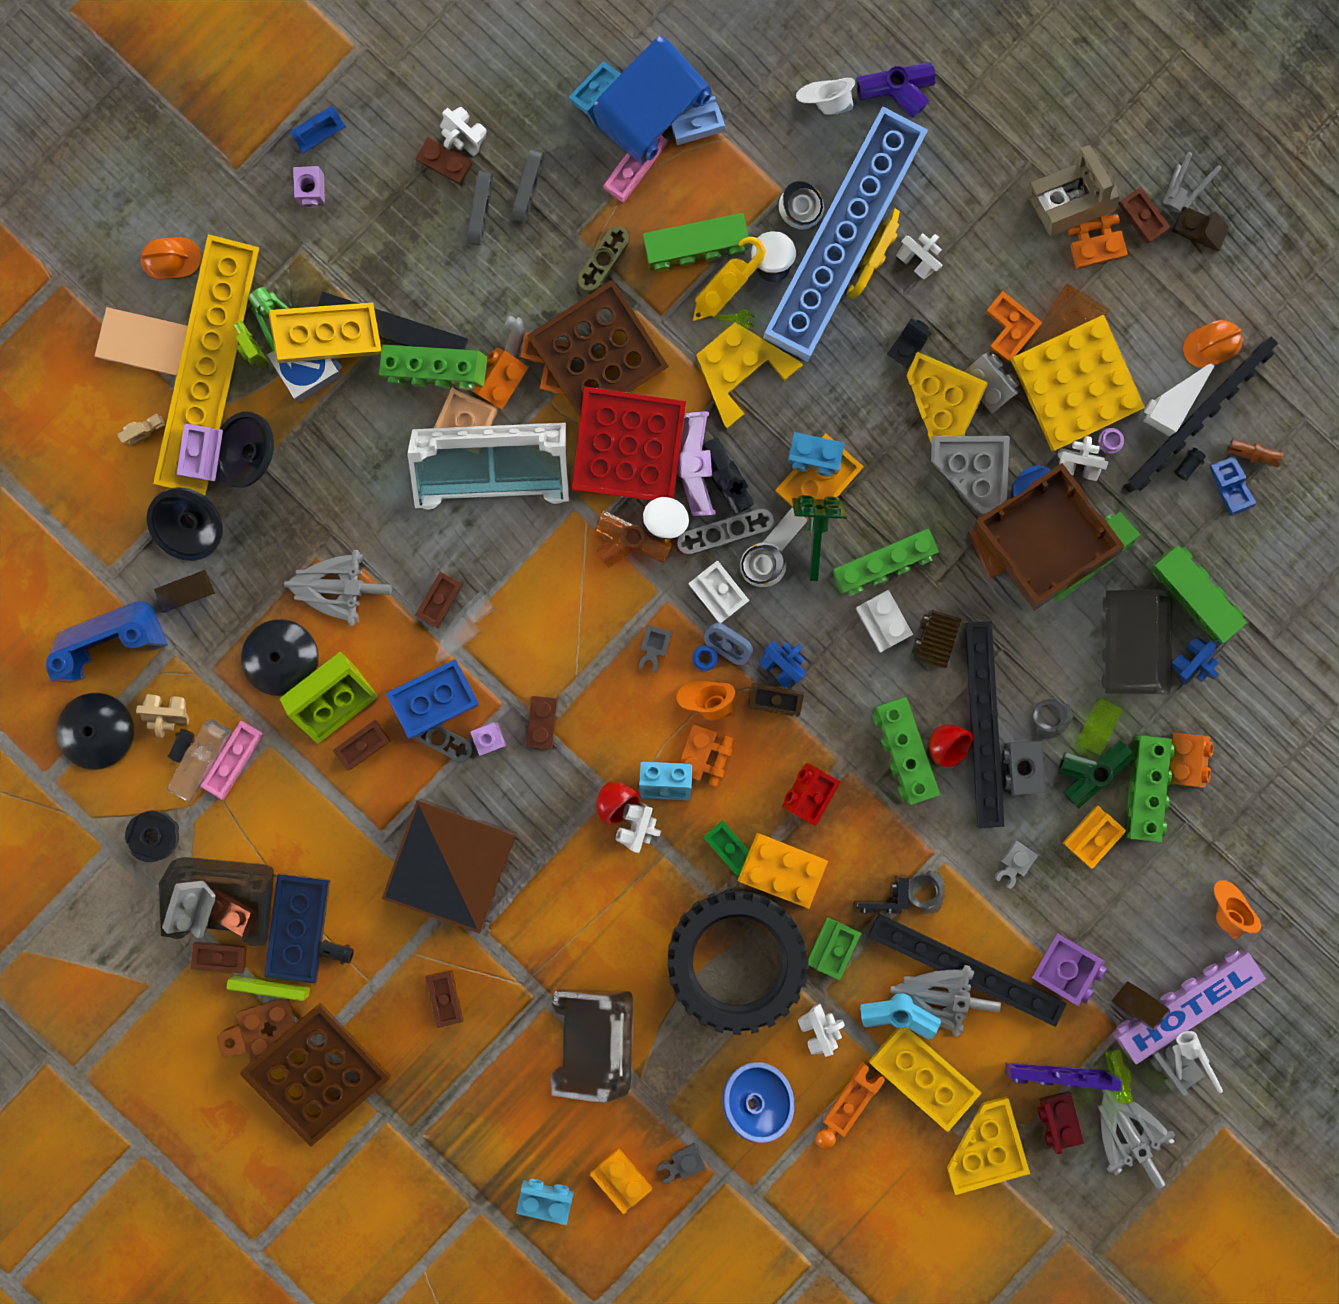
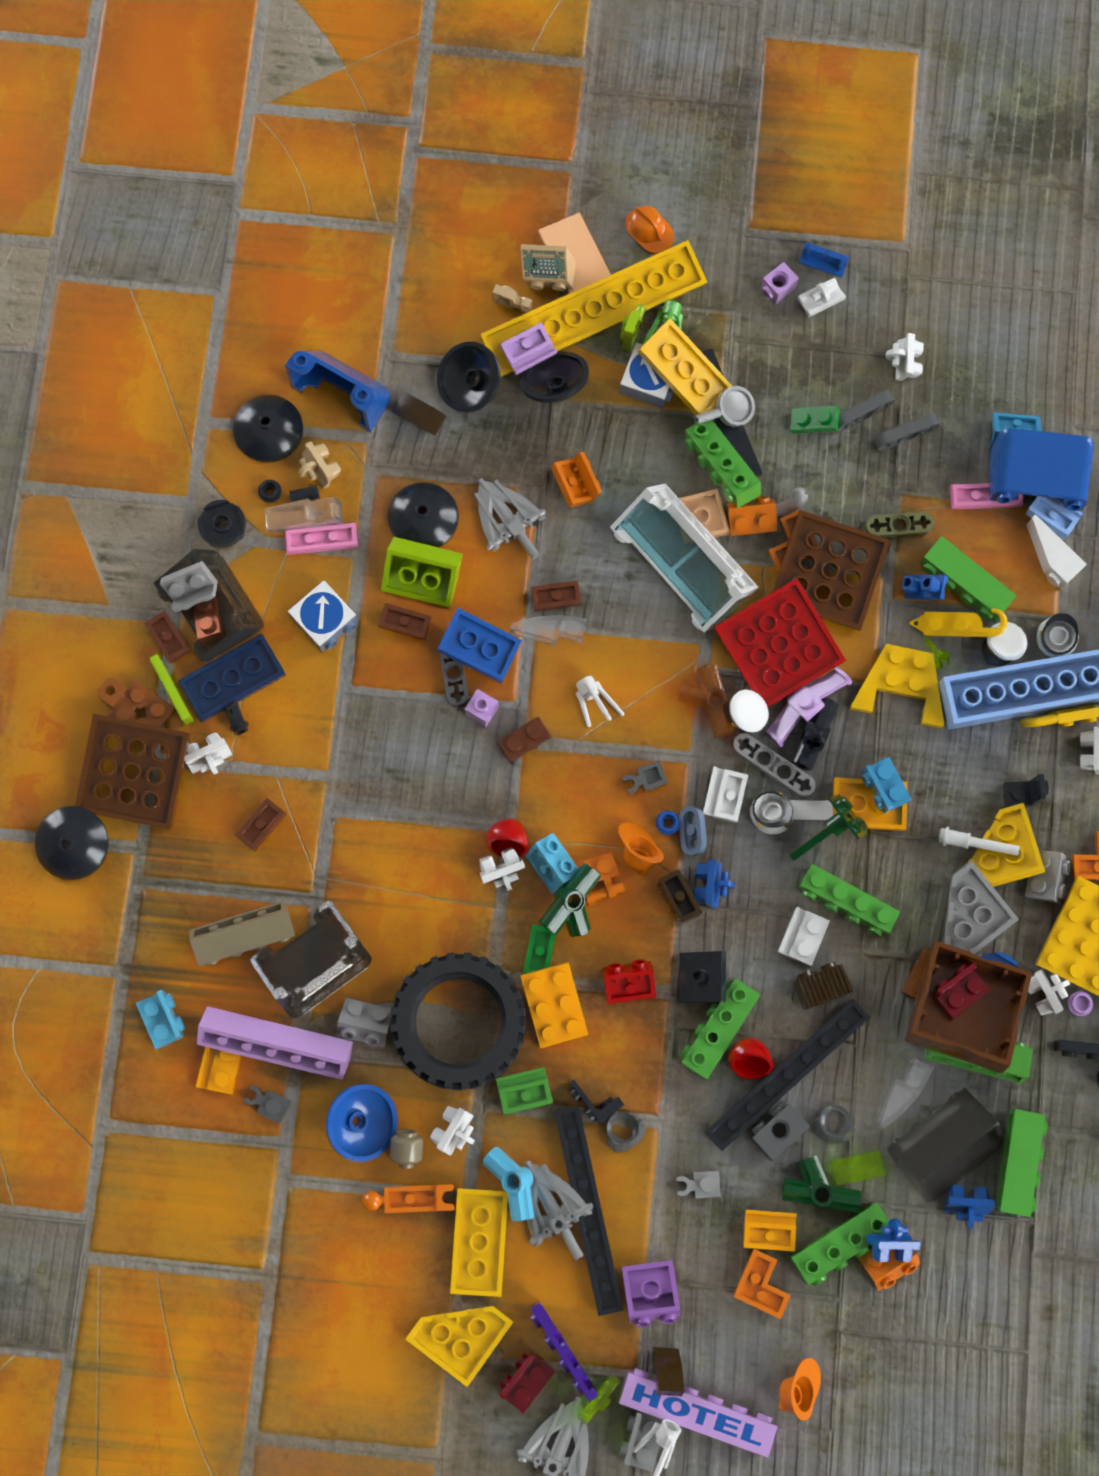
camera: 50 degrees right, 10 degrees down
tile [382,799,517,933] -> none
copper plate [415,137,473,186] -> none
none -> black dish [35,806,109,880]
none -> white hips [184,732,232,775]
none -> dark tan brick [189,900,295,966]
none -> lavender brick [197,1006,353,1080]
none -> black plate [258,480,282,503]
none -> piece [288,581,358,652]
none -> light grey bracket [337,998,391,1047]
none -> dark tan head [390,1129,423,1169]
none -> slope [520,244,576,291]
none -> dark green piece [538,863,601,937]
none -> orange bracket [551,452,602,508]
none -> white plant [575,676,624,727]
none -> black plate [679,951,726,1003]
none -> light grey piece [694,386,755,427]
none -> orange plate [733,1249,791,1319]
none -> green plate [790,405,840,434]
none -> white hips [797,278,846,317]
none -> blue hips [866,1219,921,1262]
none -> clear slope [875,1059,934,1129]
none -> blue hips [902,575,948,601]
none -> dark red bracket [932,962,991,1021]
none -> white pin [939,827,1020,856]
none -> white slope [1026,515,1087,589]

